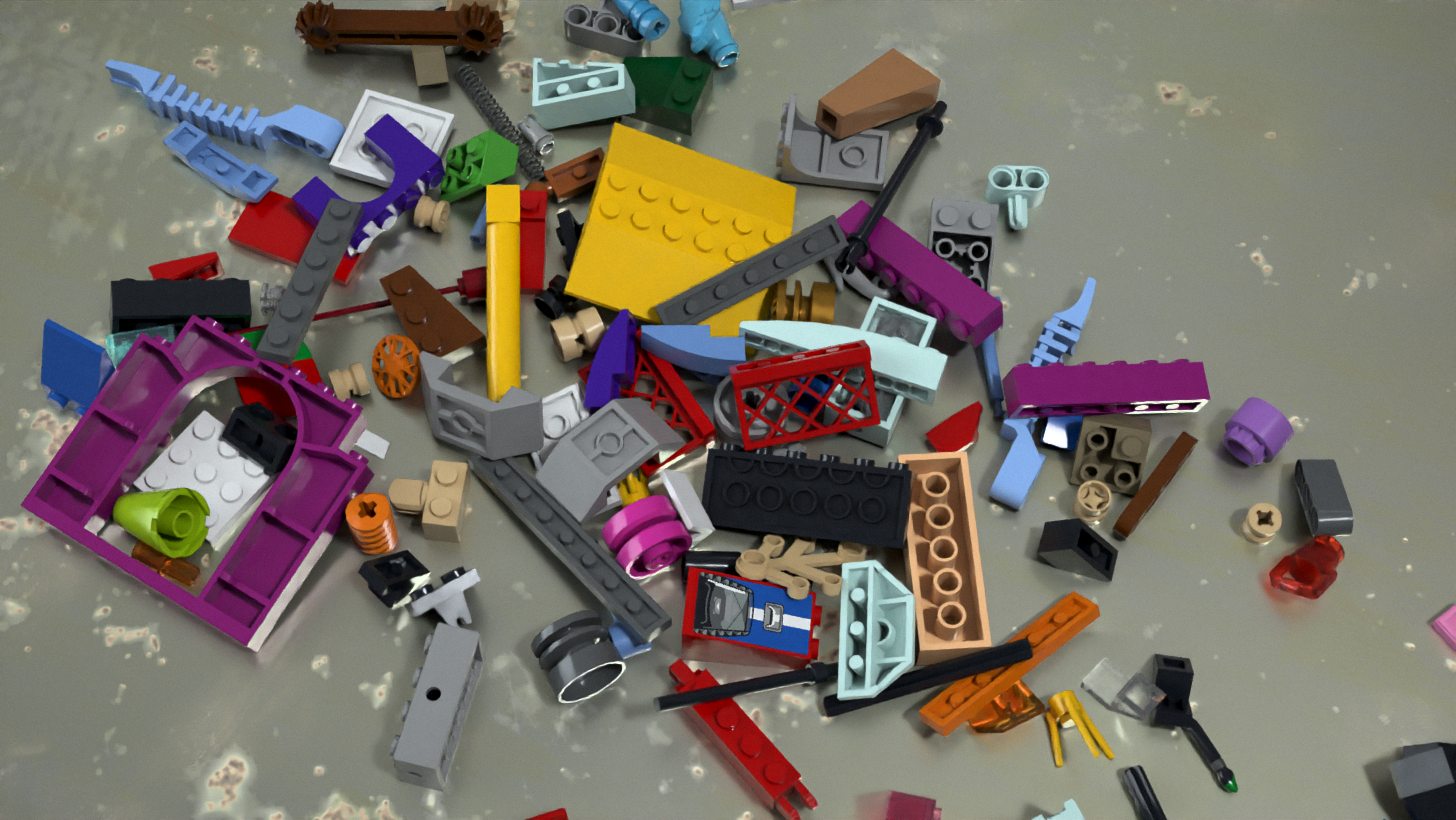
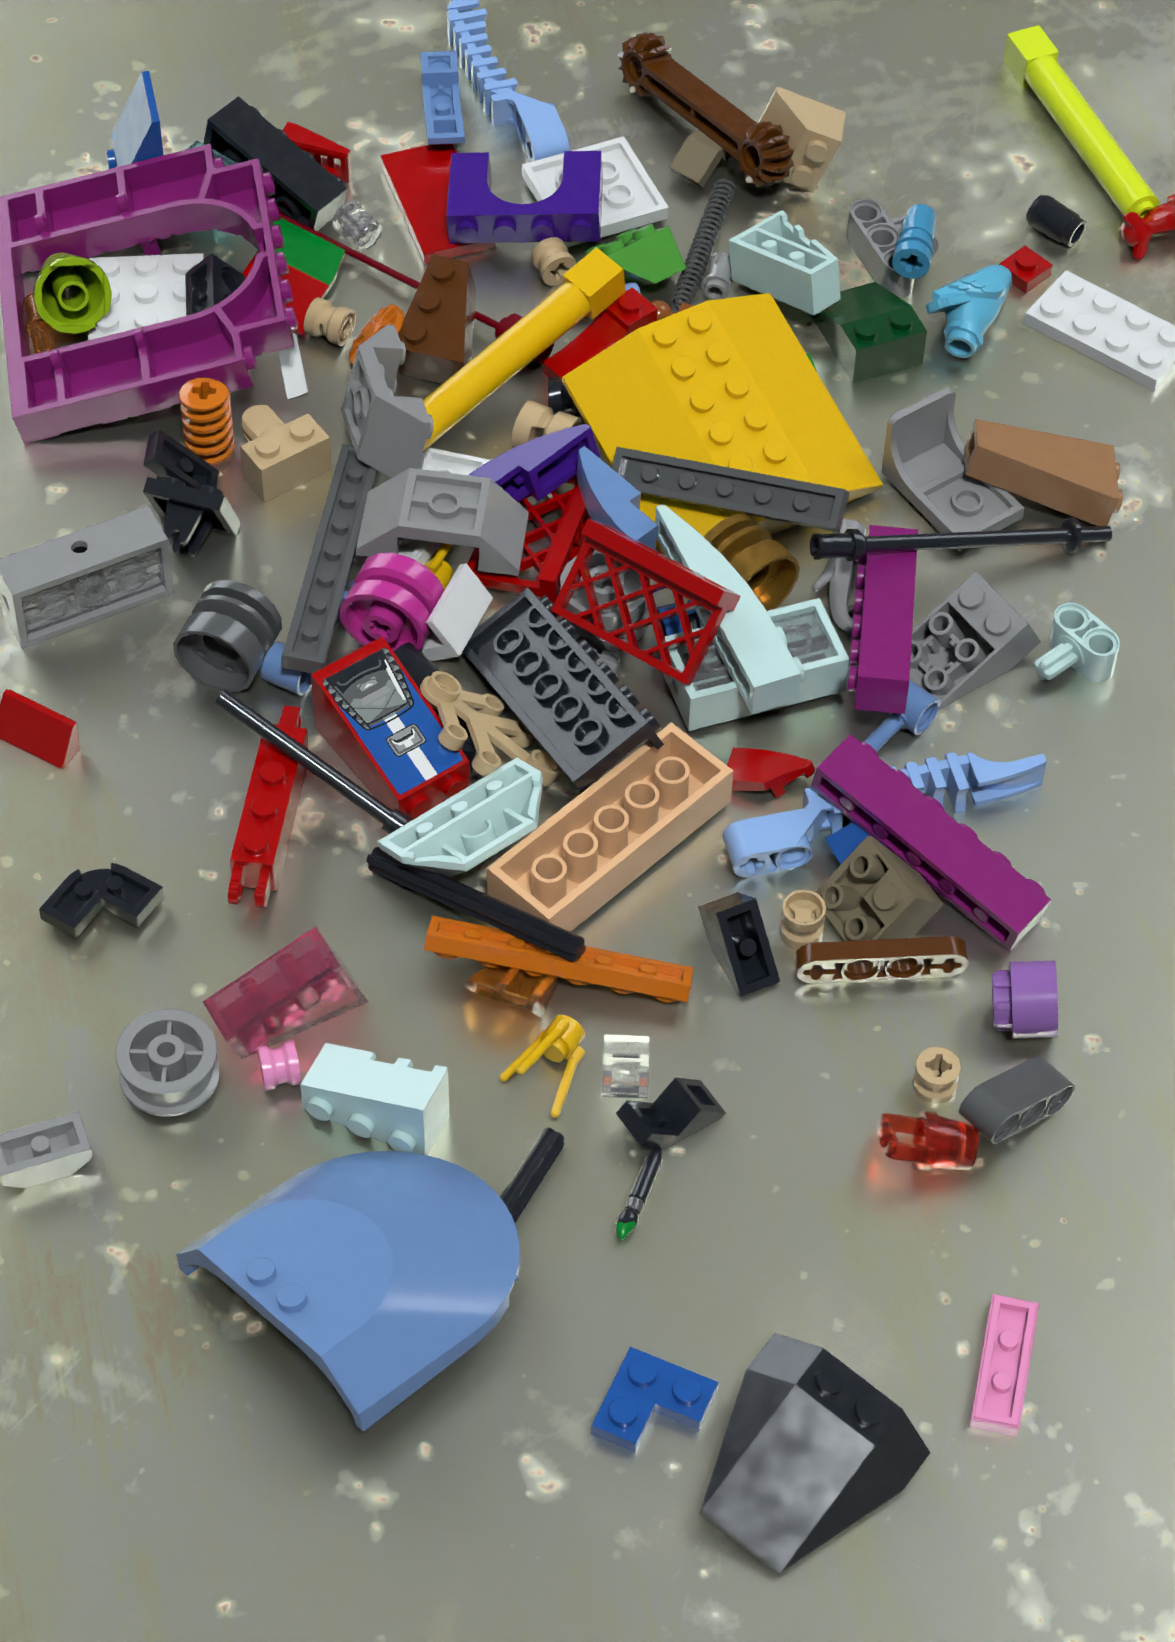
camera: 50 degrees right, 10 degrees down
dark grey plate [256,198,364,365] -> none

